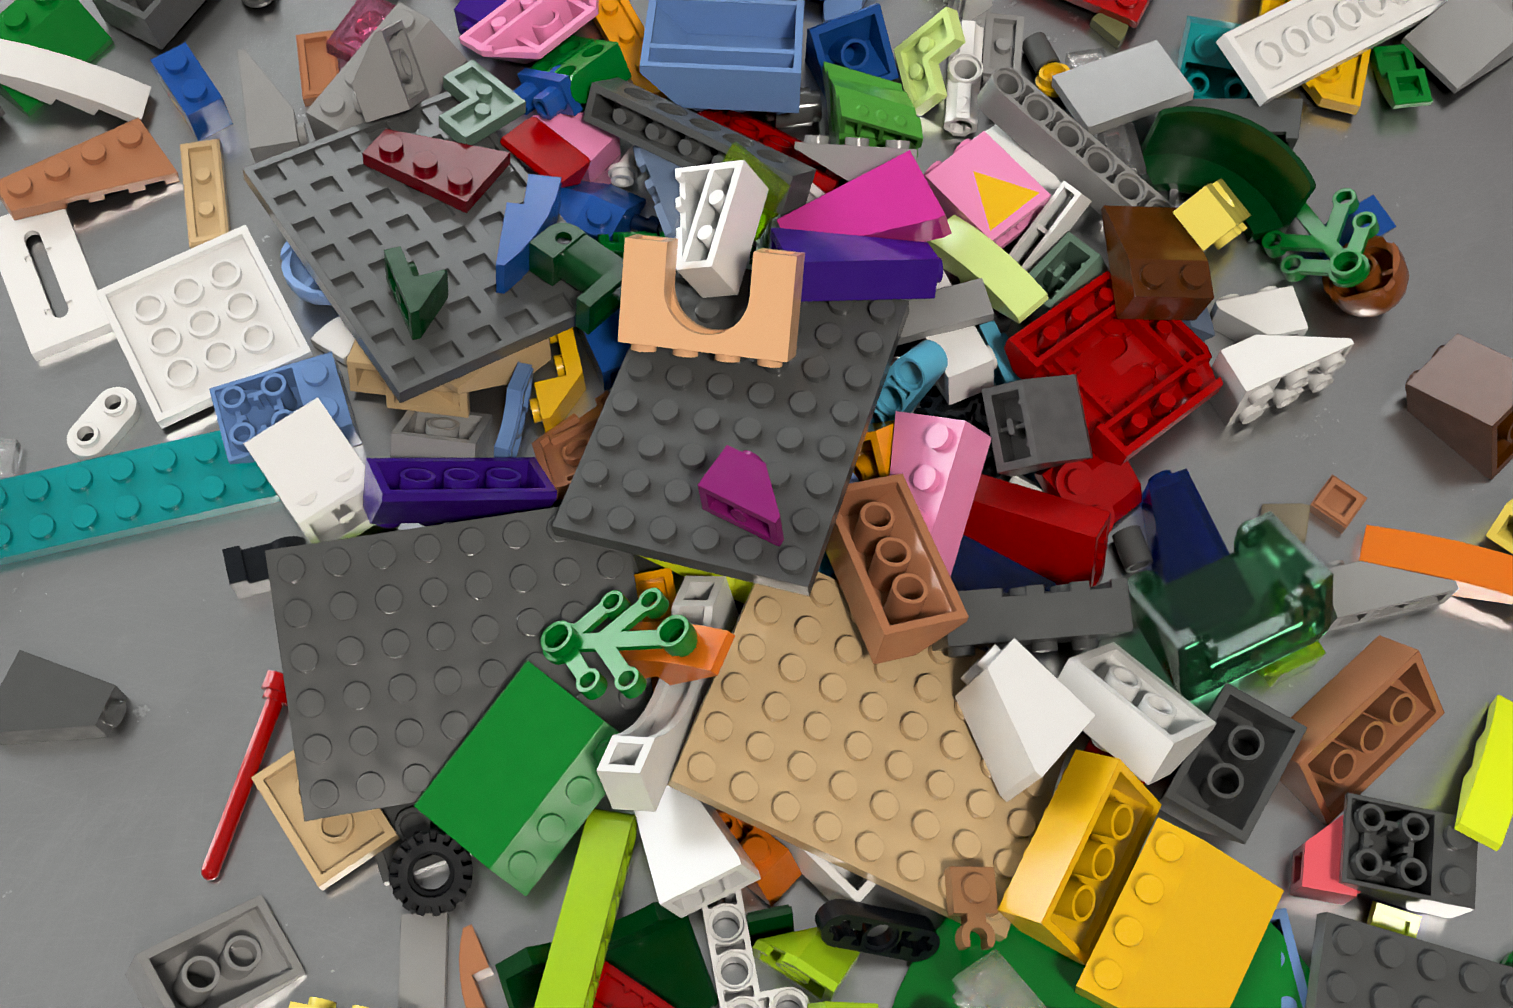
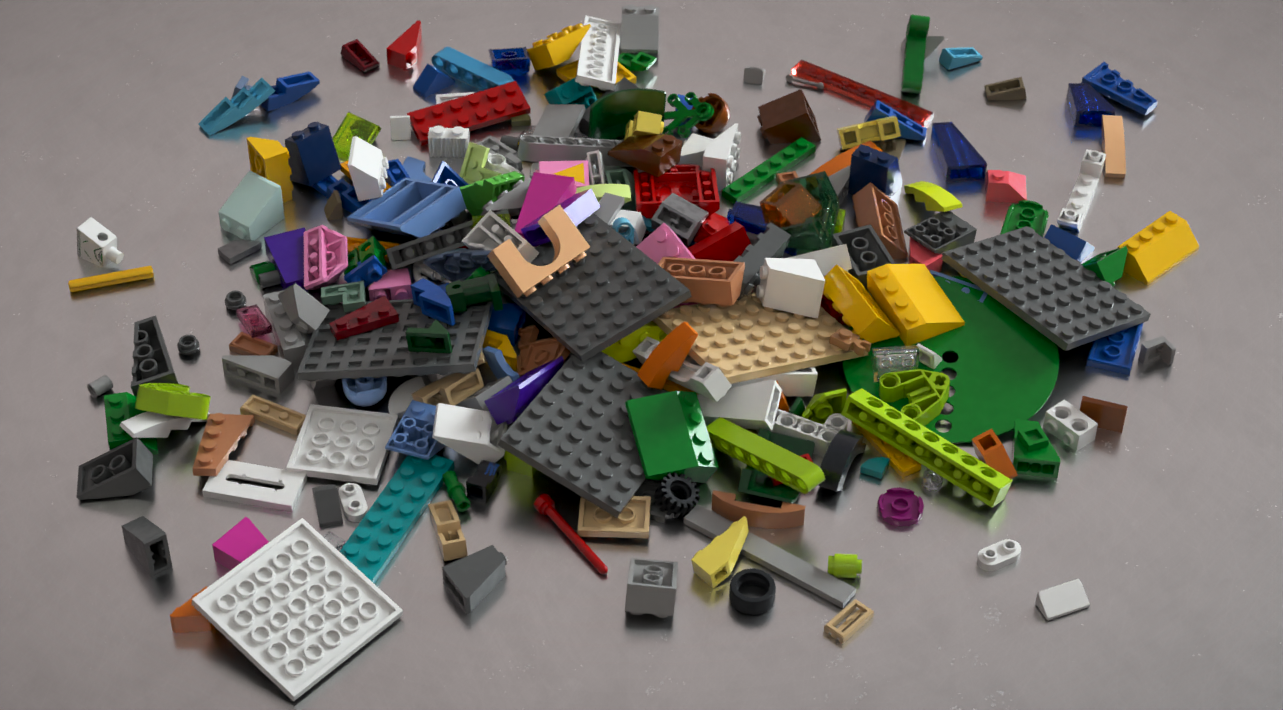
camera: 50 degrees left, 25 degrees down
blue brick [150,42,233,141] -> none
red slope [500,117,591,188] -> none
green plant [541,588,697,700] -> none
magenta slope [697,445,784,547] -> none
black beam [815,899,940,962] -> none
none -> lime connector [135,383,211,420]
none -> dark grey slope [312,484,343,527]
none -> tan slope [428,500,468,561]
none -> green pin [442,471,471,511]
none -> green plate [721,137,816,205]
none -> clear orange slope [760,180,822,231]
none -> dark blue slope [848,144,903,199]

